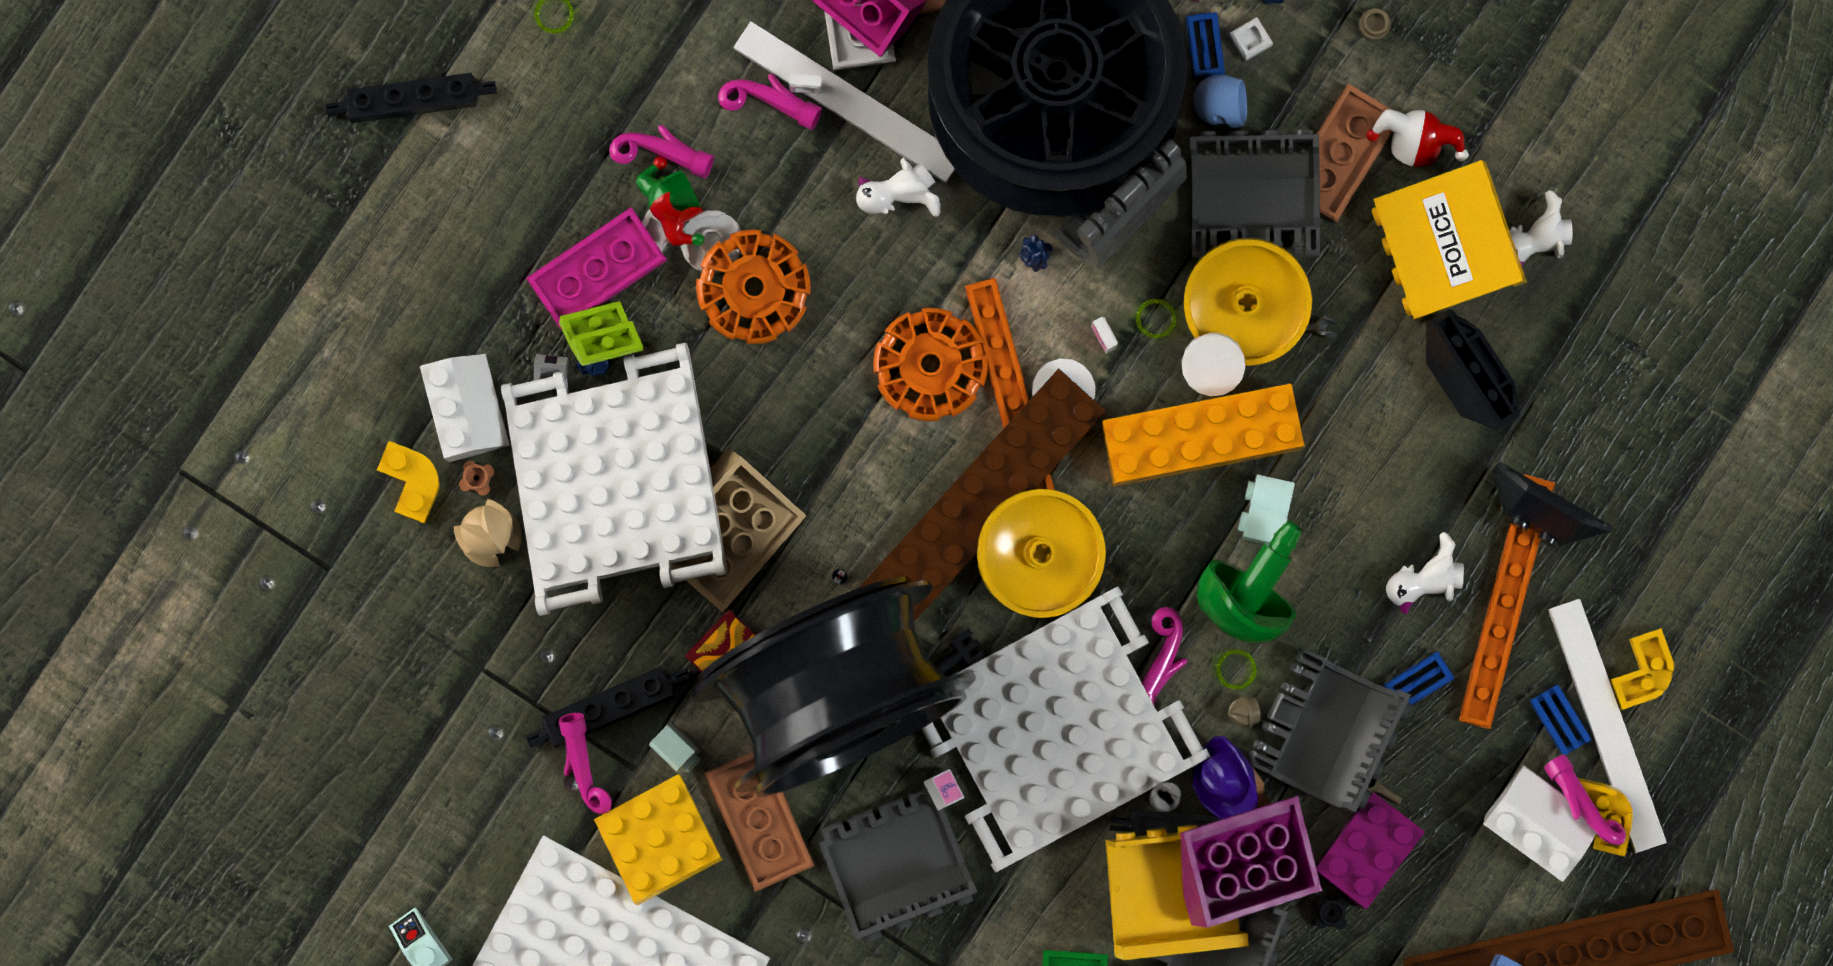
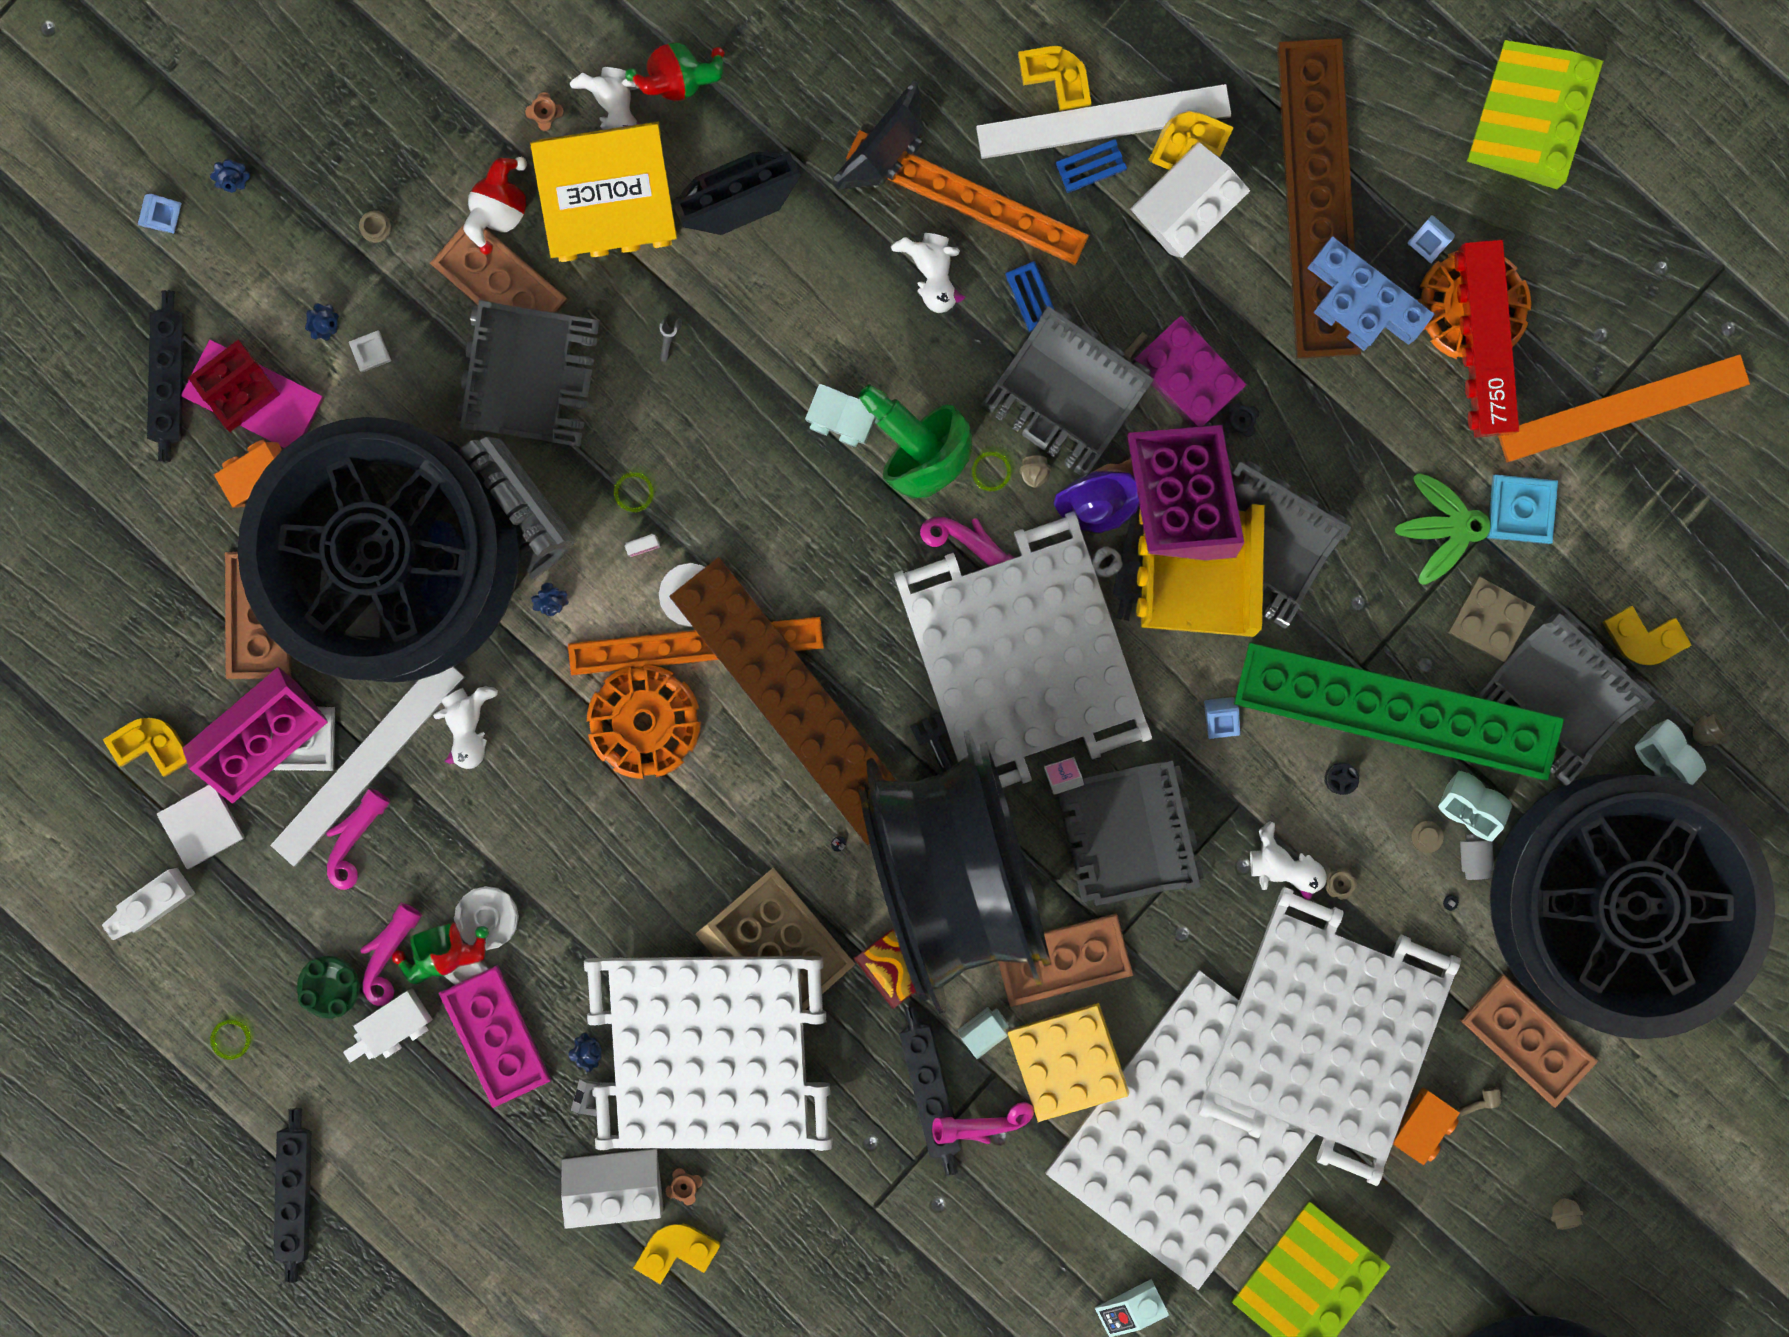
camera: 80 degrees left, 5 degrees up
tan helmet [454,499,522,567] -> none
lime slope [559,301,643,366] -> none
orange plate [696,229,811,344] -> none
white tile [789,73,822,94] -> none
yellow dish [977,489,1106,618] -> none
light orange brick [1101,384,1304,487] -> none
white tile [1182,332,1245,396] -> none
yellow dish [1184,238,1312,366] -> none
blue tile [1185,12,1225,80] -> none
light blue helmet [1193,74,1247,128] -> none
dark pink plant [1544,754,1626,845] -> none
none -> dark green dish [297,956,360,1019]
none -> white hinge [343,988,433,1062]
none -> nougat plate [525,92,564,131]
none -> piece [625,43,725,101]
none -> light blue slope [1204,697,1240,739]

